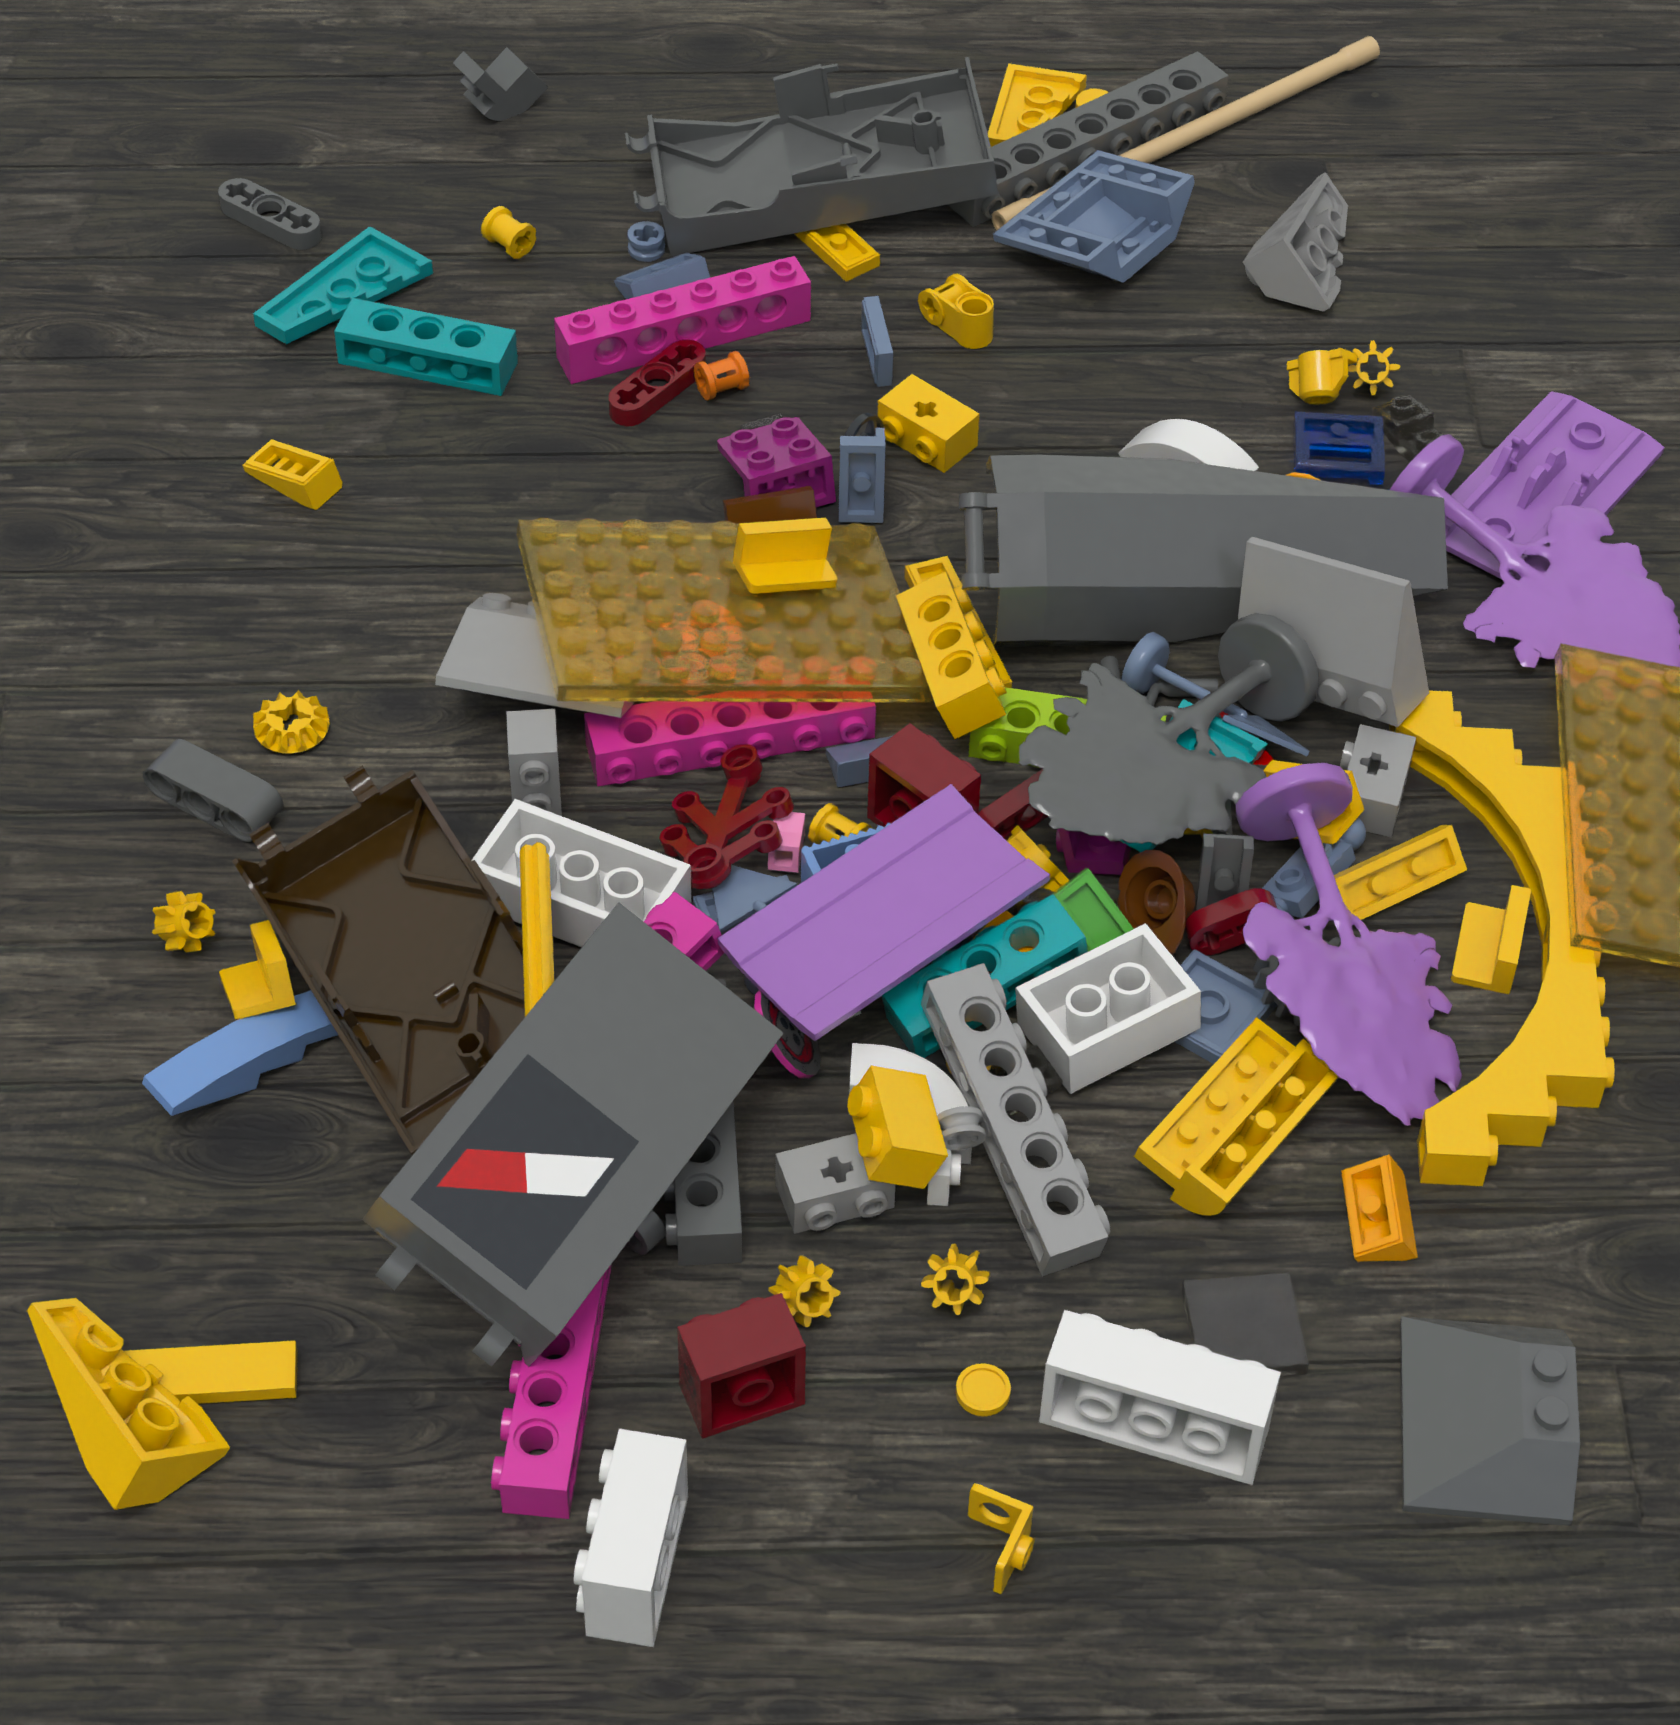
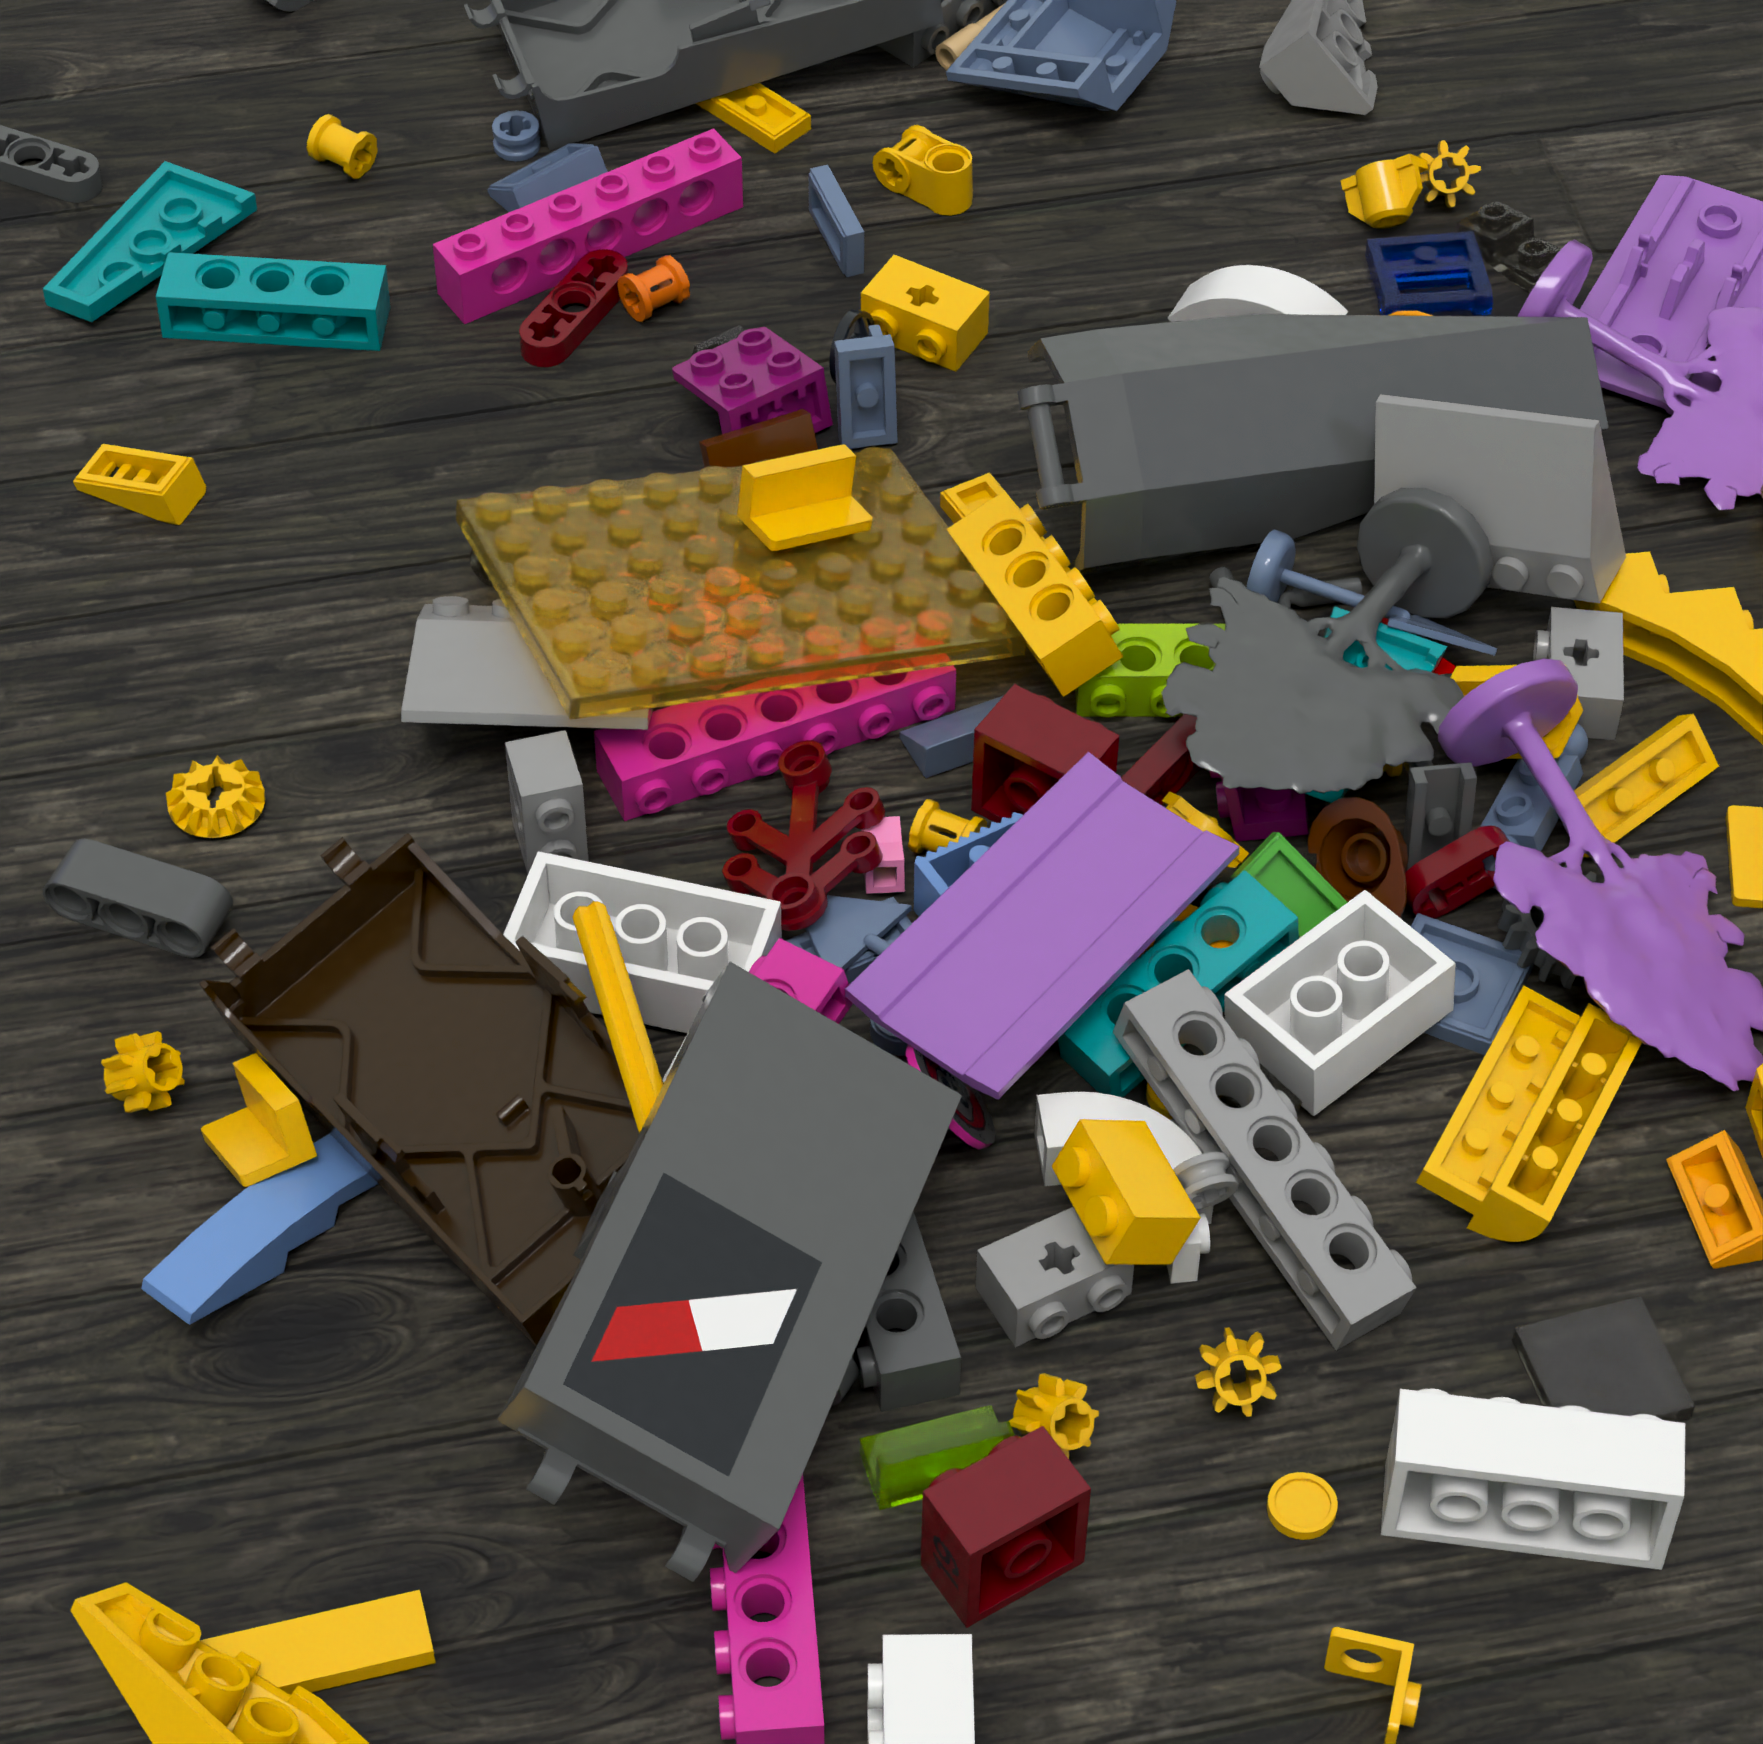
camera: 10 degrees left, 0 degrees up
none -> clear neon green panel [860,1405,1014,1510]

